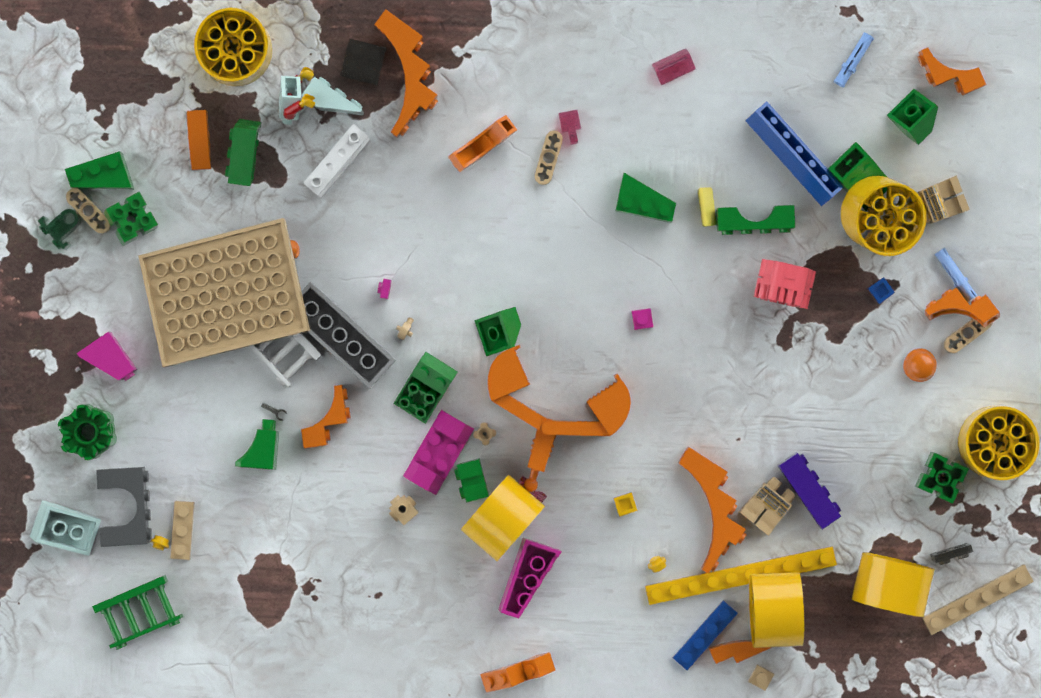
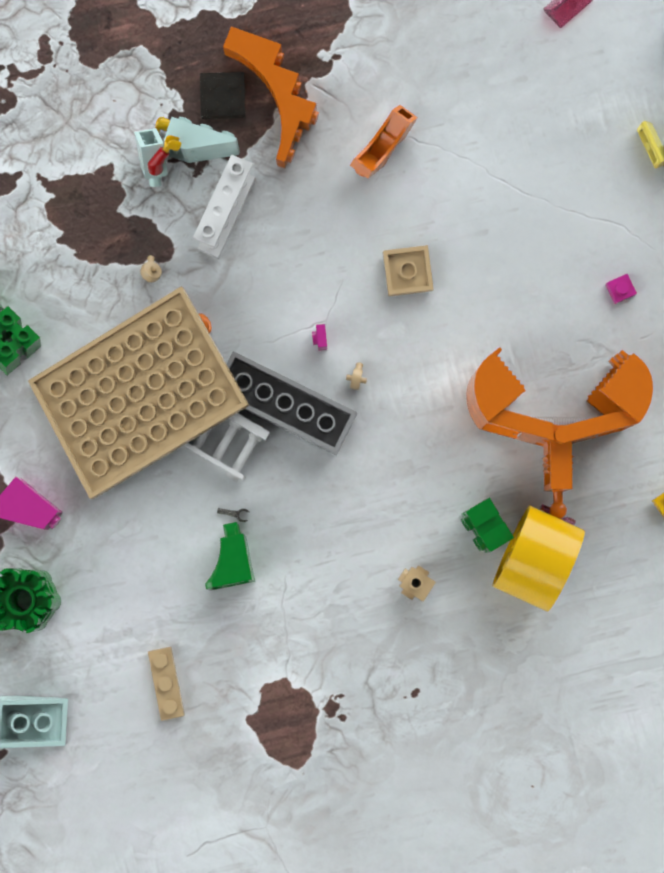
camera: 20 degrees left, 5 degrees down
green fence [92,575,183,650] -> none
dark grey arch [96,467,152,547] -> none
yellow plate [150,535,169,551] -> none
orange slope [187,110,211,170] -> none
yellow wheel [194,8,272,86] -> none
green wedge [225,119,262,186] -> none
orange arch [301,385,351,448] -> none
green slope [393,352,458,424] -> none
dark pink piece [403,410,474,495] -> none
tan plate [473,422,496,445] -> none
green slope [474,307,521,357] -> none
orange arch [480,652,555,692] -> none
dark pink wedge [498,537,562,619] -> none
tan beam [535,131,563,185] -> none
clear pink plate [559,110,581,145] -> none
green wedge [615,173,676,223] -> none
none -> tan piece [140,255,162,283]
none -> tan plate [383,245,434,297]

